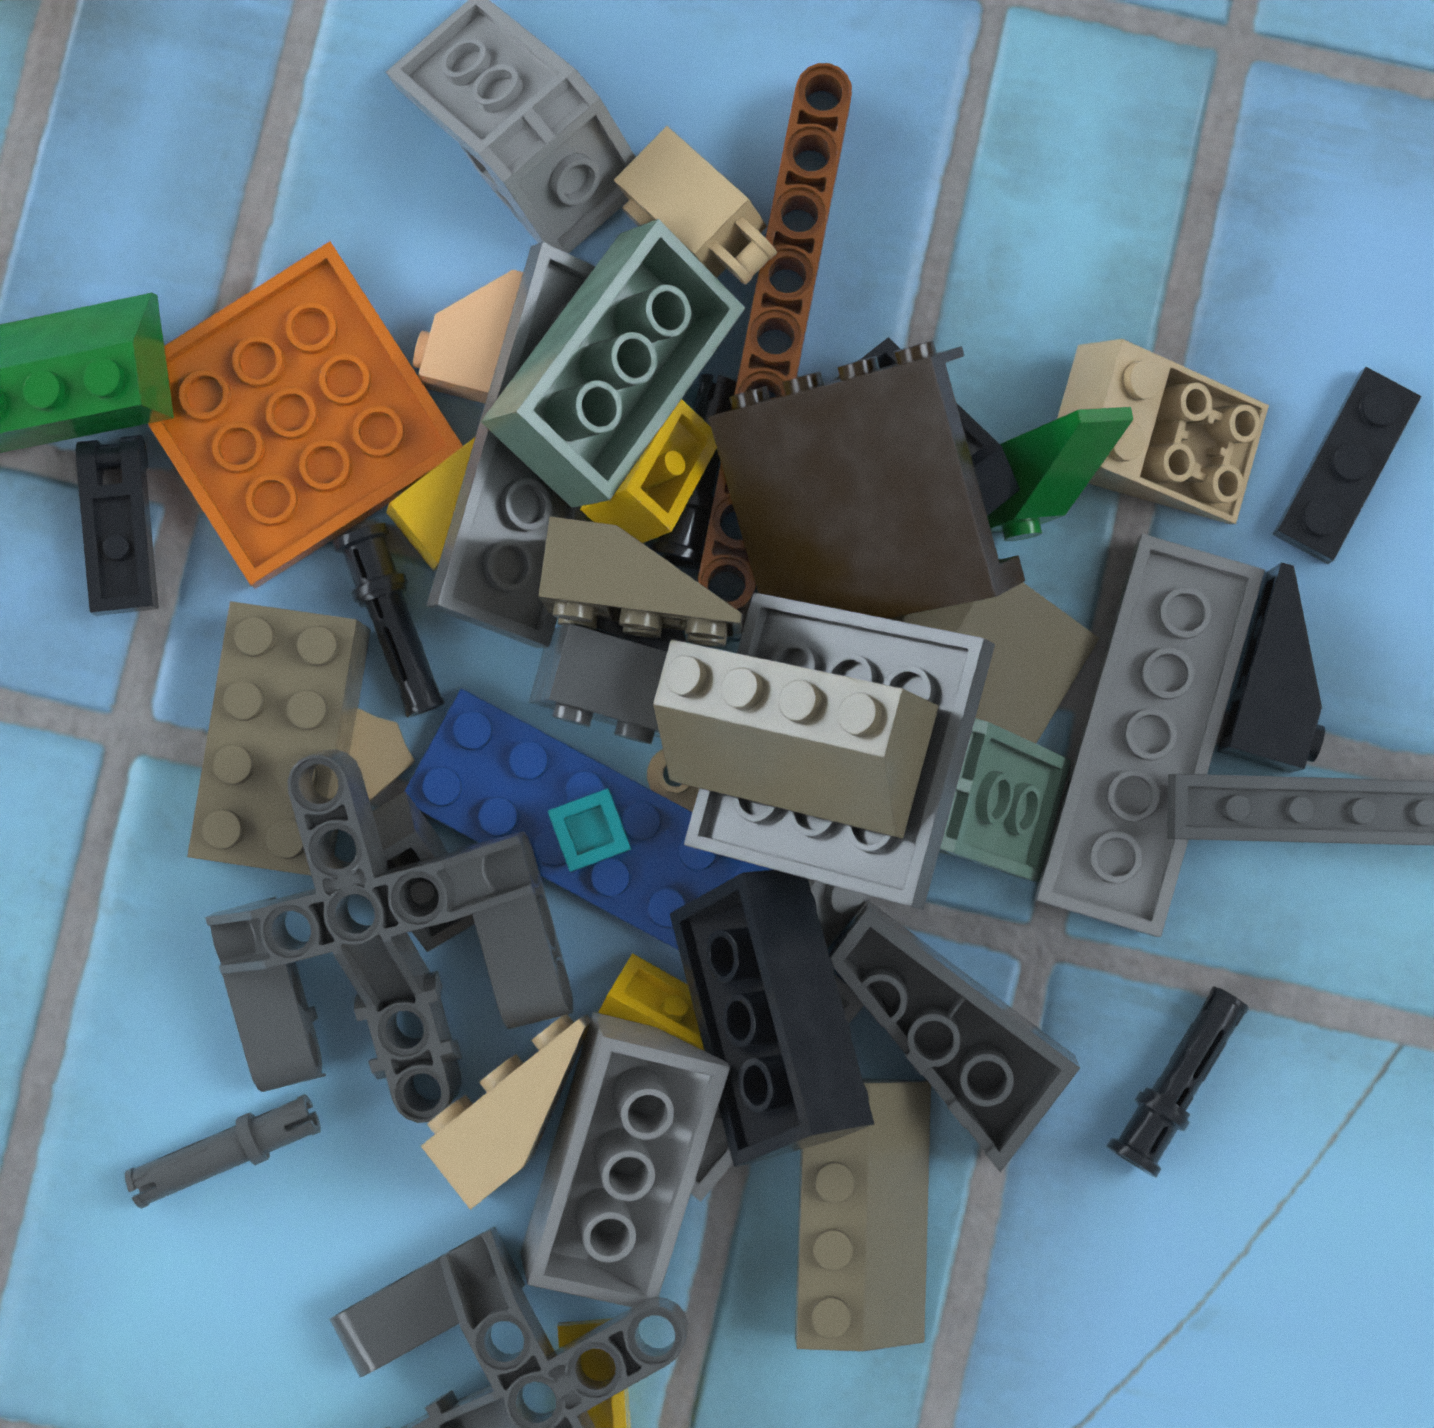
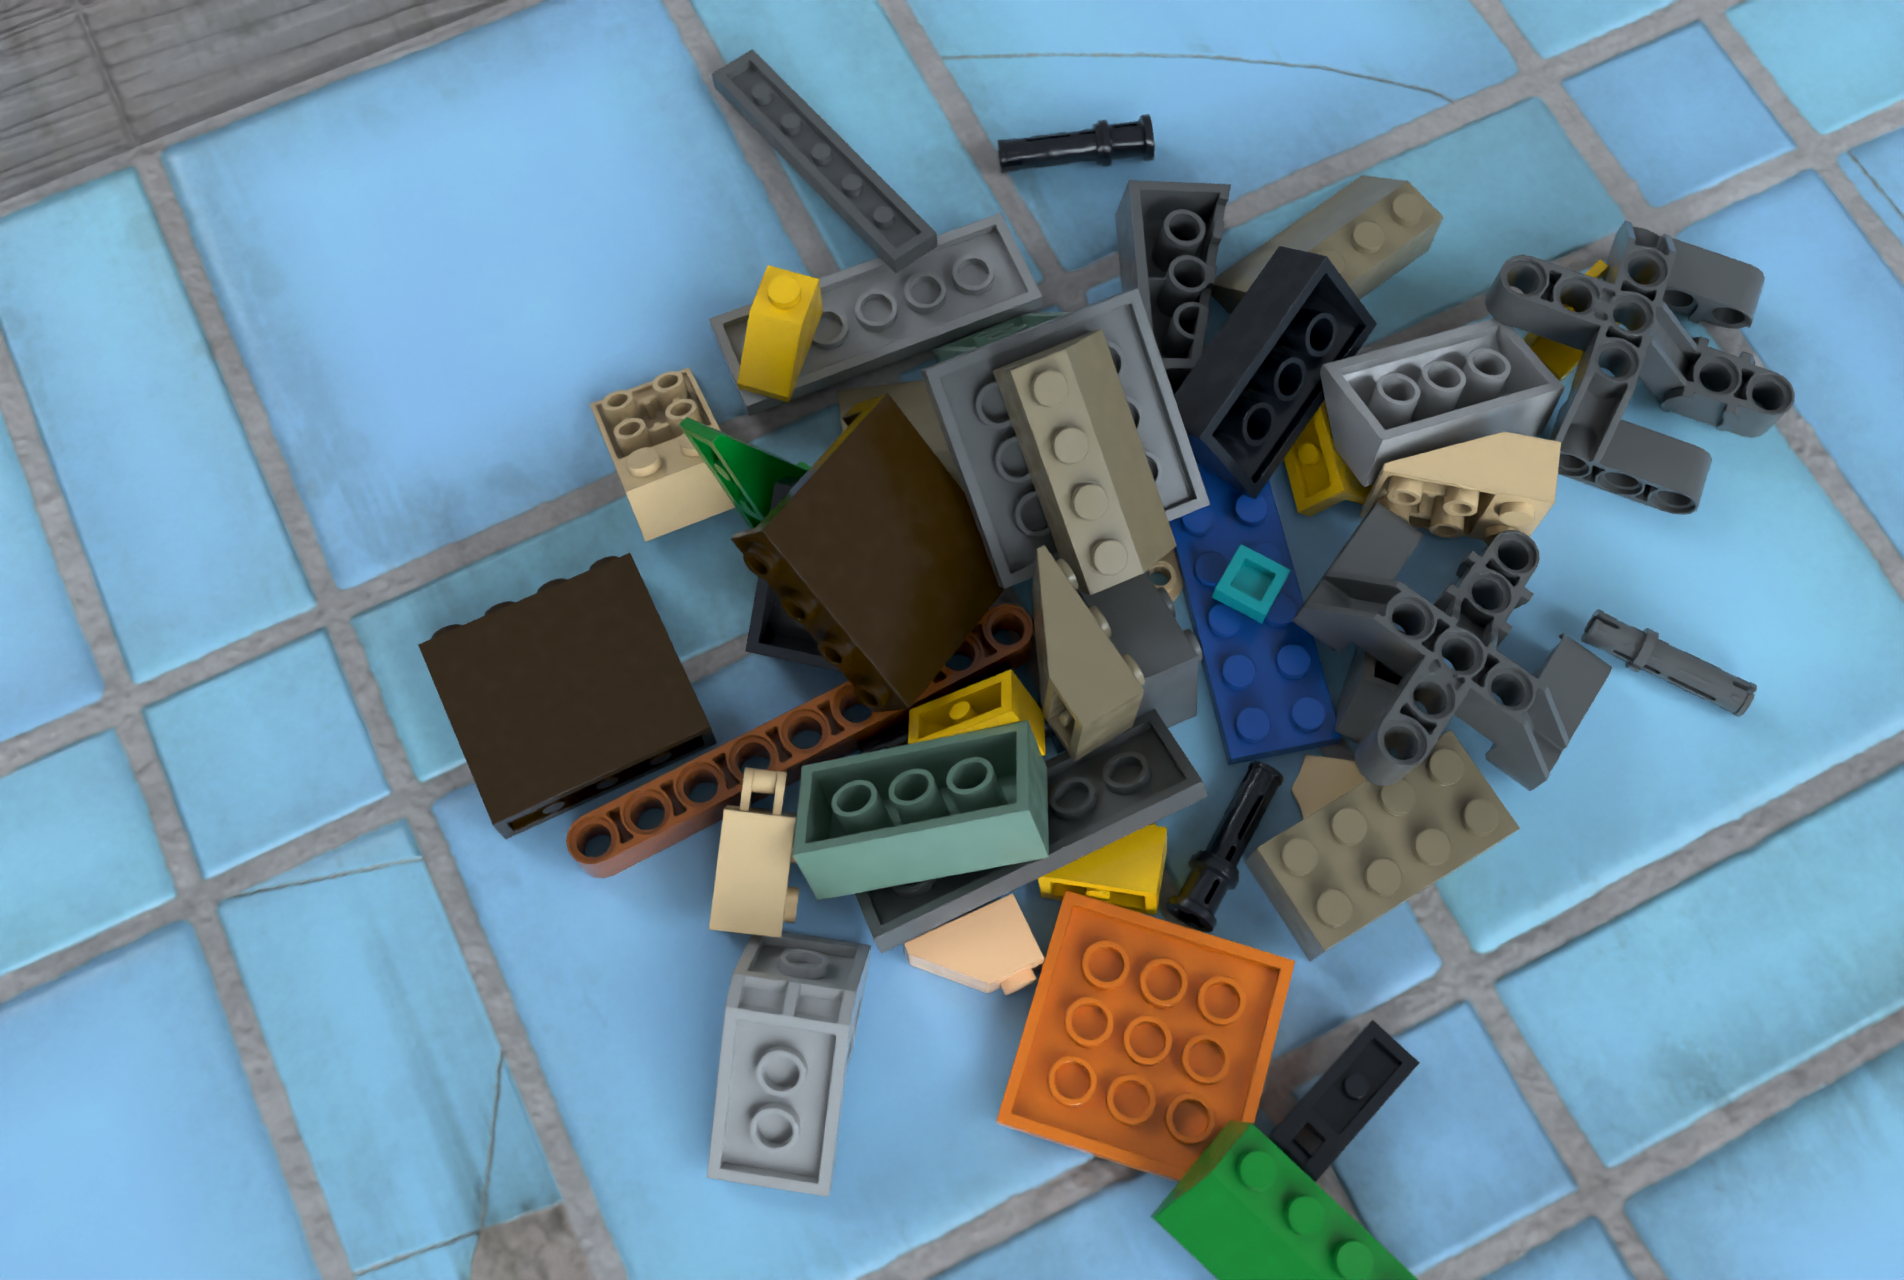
camera: 135 degrees left, 15 degrees down
black slope [1217,562,1325,773] -> none
black plate [1272,367,1422,564] -> none
none -> dark brown panel [418,553,717,839]
none -> yellow slope [737,265,823,403]

